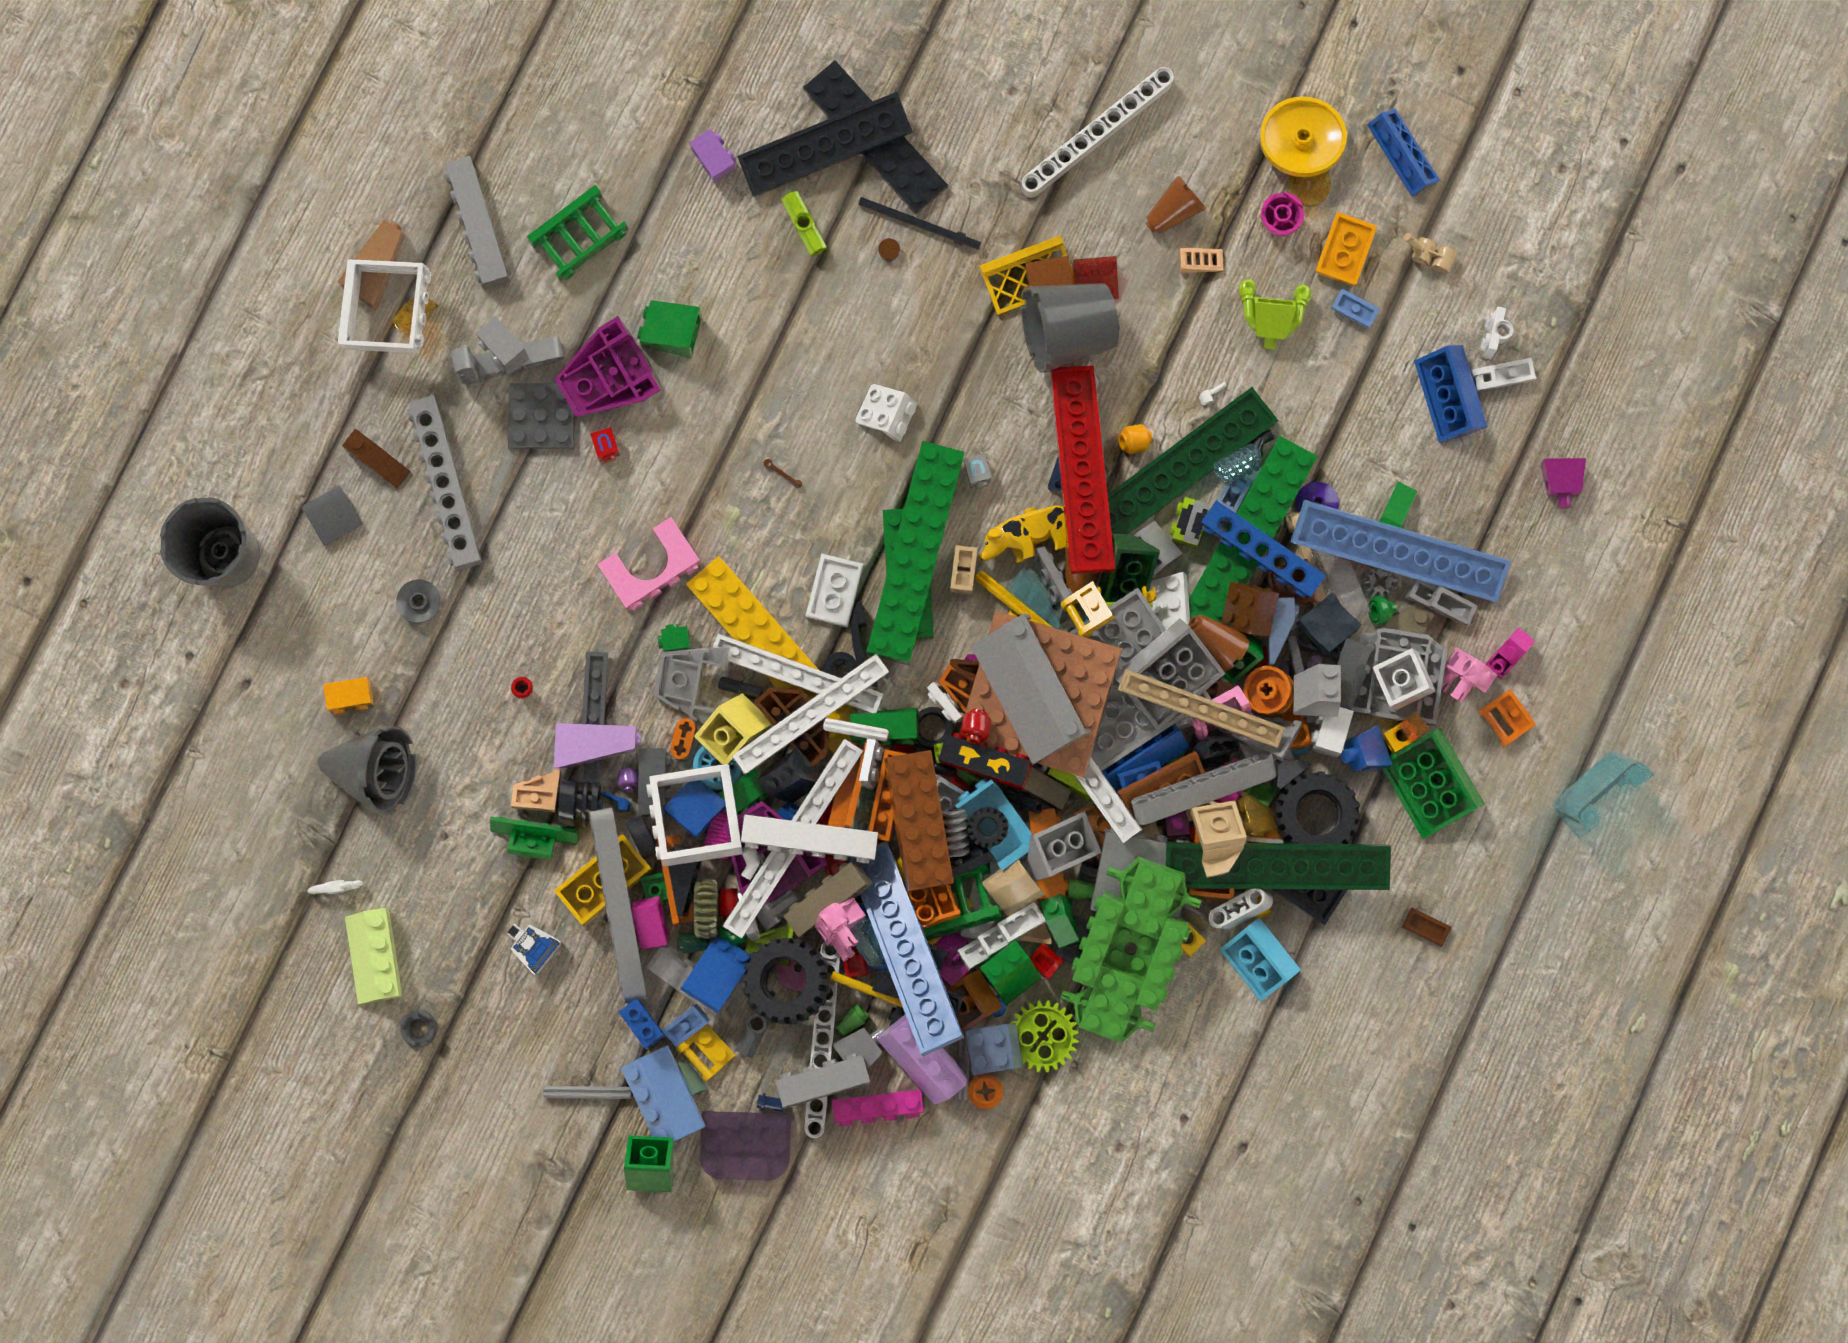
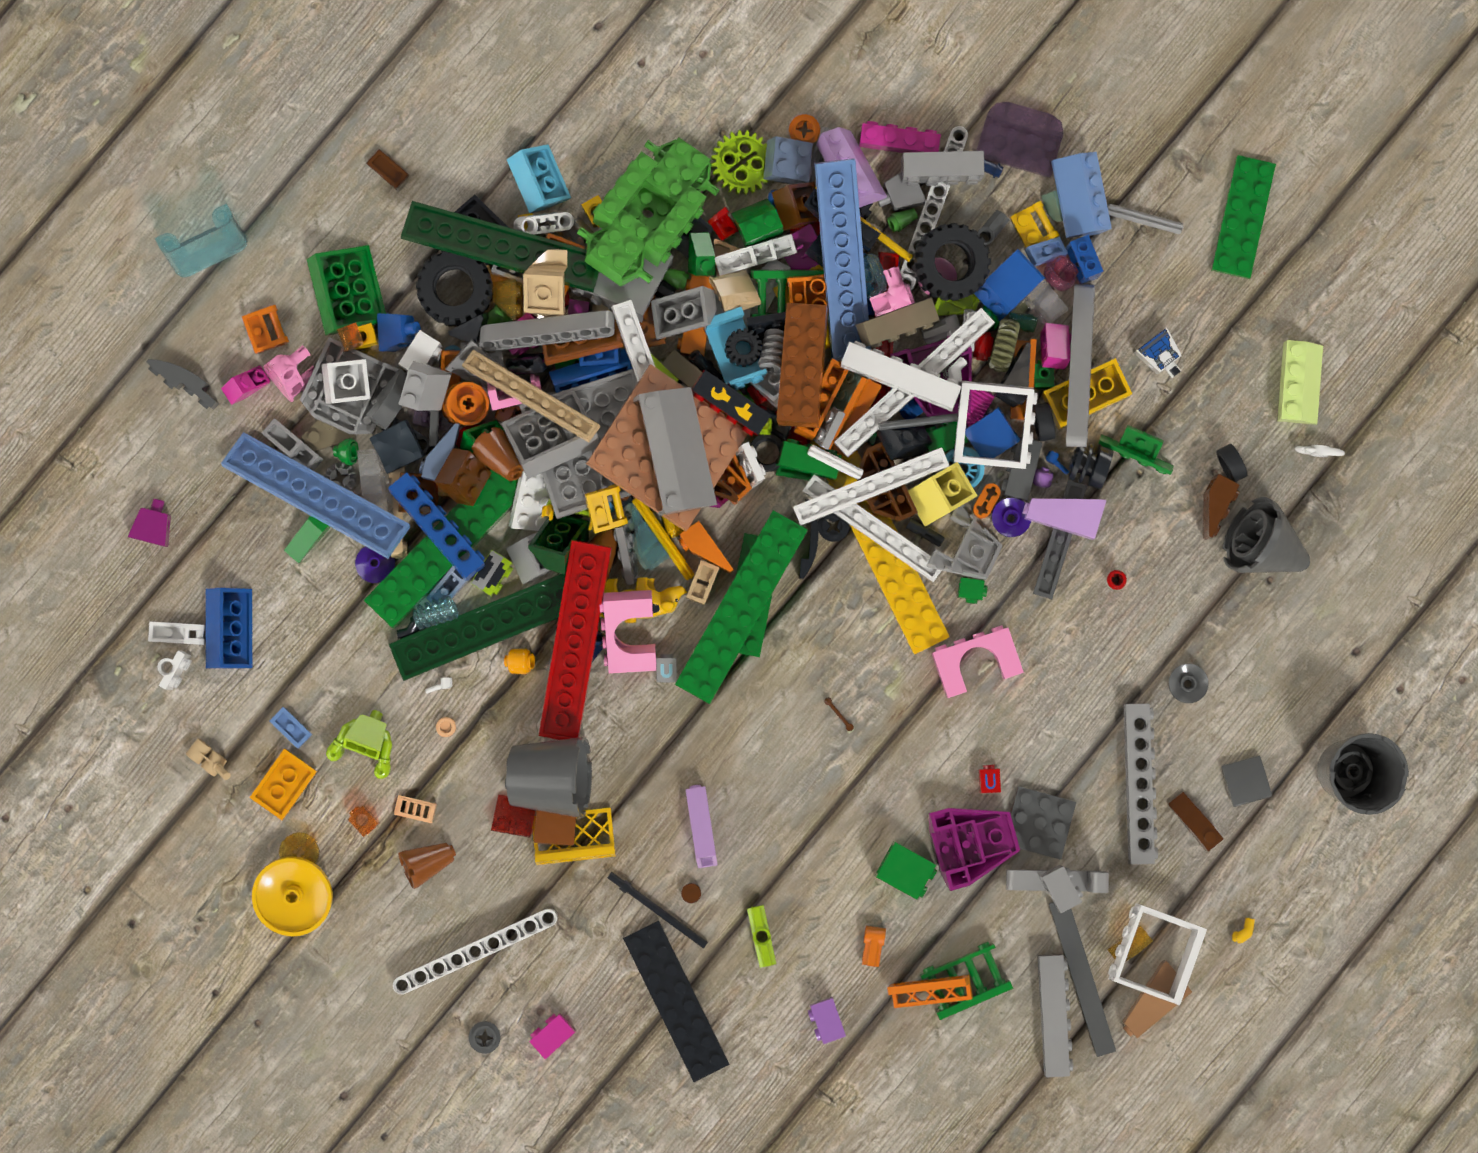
camera: 170 degrees left, 5 degrees up
light orange piece [323,677,374,715] -> none
dark grey piece [400,1010,438,1047] -> none
light nougat wing [511,769,561,812] -> none
green slope [624,1135,674,1193] -> none
black plate [737,92,913,197] -> none
white tile [805,553,864,628] -> none
white bracket [855,384,918,442] -> none
red head [961,709,992,744] -> none
dark pink cylinder [1261,192,1304,237] -> none
blue fence [1367,108,1440,196] -> none
none -> dark grey slope [146,359,219,410]
none -> clear orange brick [348,806,380,837]
none -> light nougat tile [436,717,456,737]
none -> dark grey gear [469,1021,501,1054]
none -> dark pink brick [529,1013,576,1059]
none -> bright pink arch [600,590,657,674]
none -> orange slope [679,521,734,574]
none -> lavender slope [686,785,718,868]
none -> orange piece [862,925,886,967]
none -> dark grey bar [878,413,958,431]
none -> orange fence [887,975,973,1008]
none -> dark purple dish [992,498,1031,537]
none -> clear pink hair [1043,255,1078,291]
none -> dark grey tile [1048,902,1116,1057]
none -> reddish brown slope [1203,474,1240,540]
none -> green plate [1211,155,1276,279]
none -> black tyre [1216,443,1248,482]
none -> yellow arm [1232,917,1255,944]

